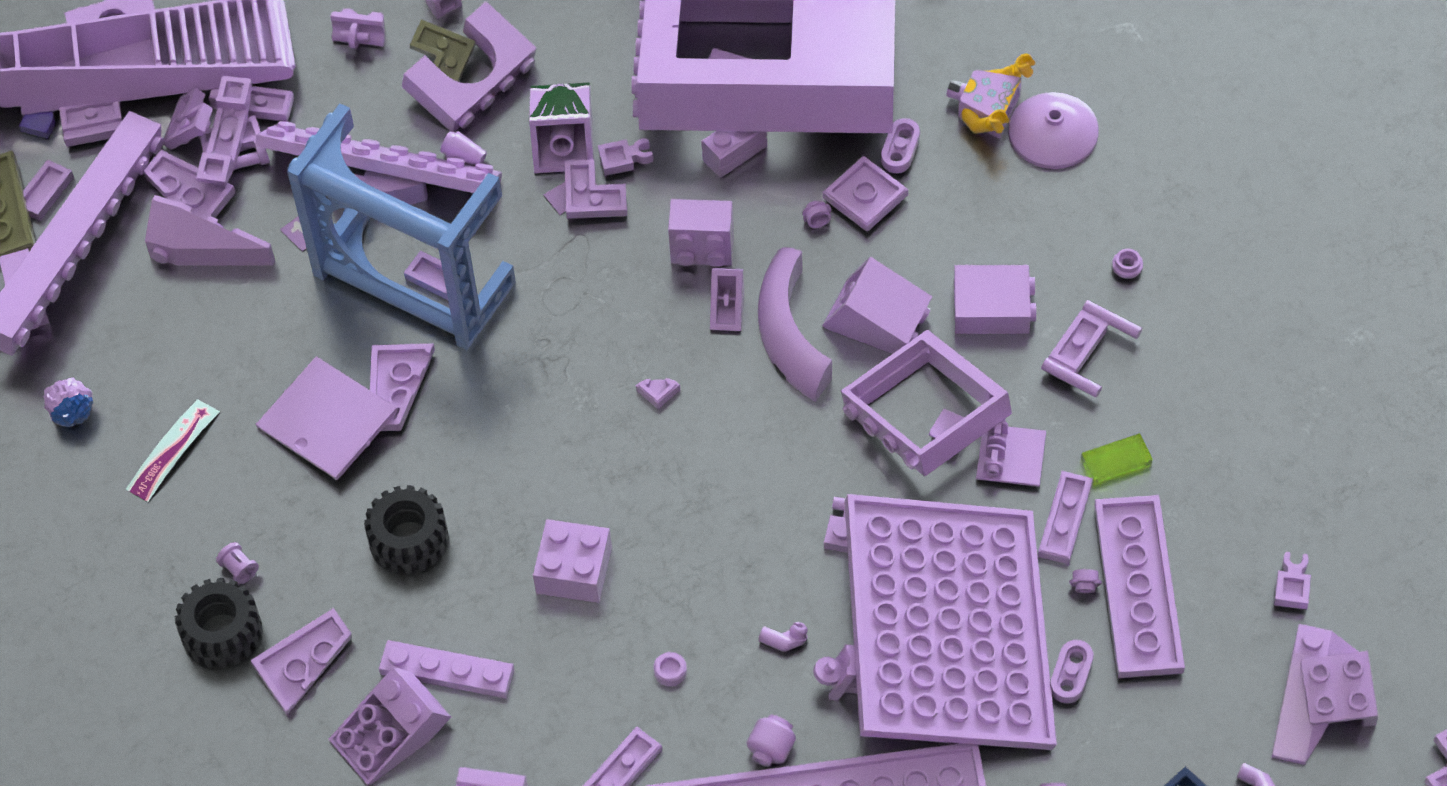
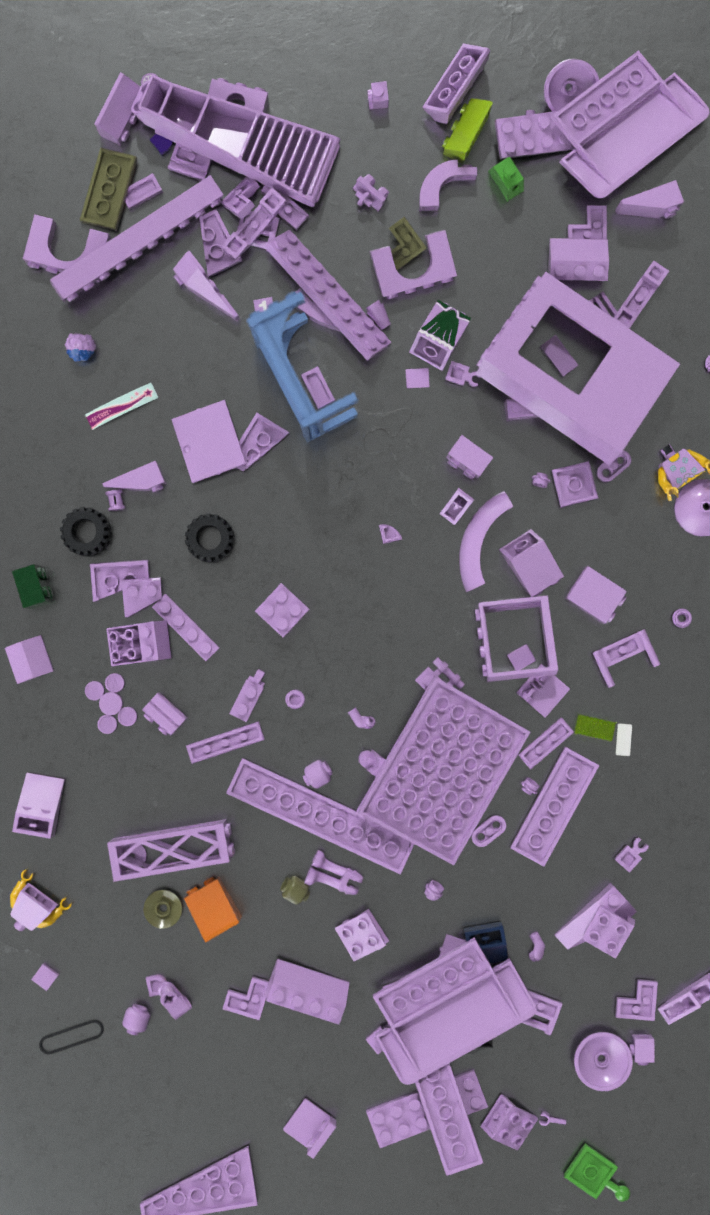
camera: 30 degrees right, 30 degrees up
lavender plate [564,159,627,218] -> none
none -> dark green brick [12,564,54,609]
none -> lavender slope [102,461,167,492]
none -> lavender wing [122,577,162,617]
none -> lavender hinge [229,669,265,722]
none -> white sticker [616,724,632,756]

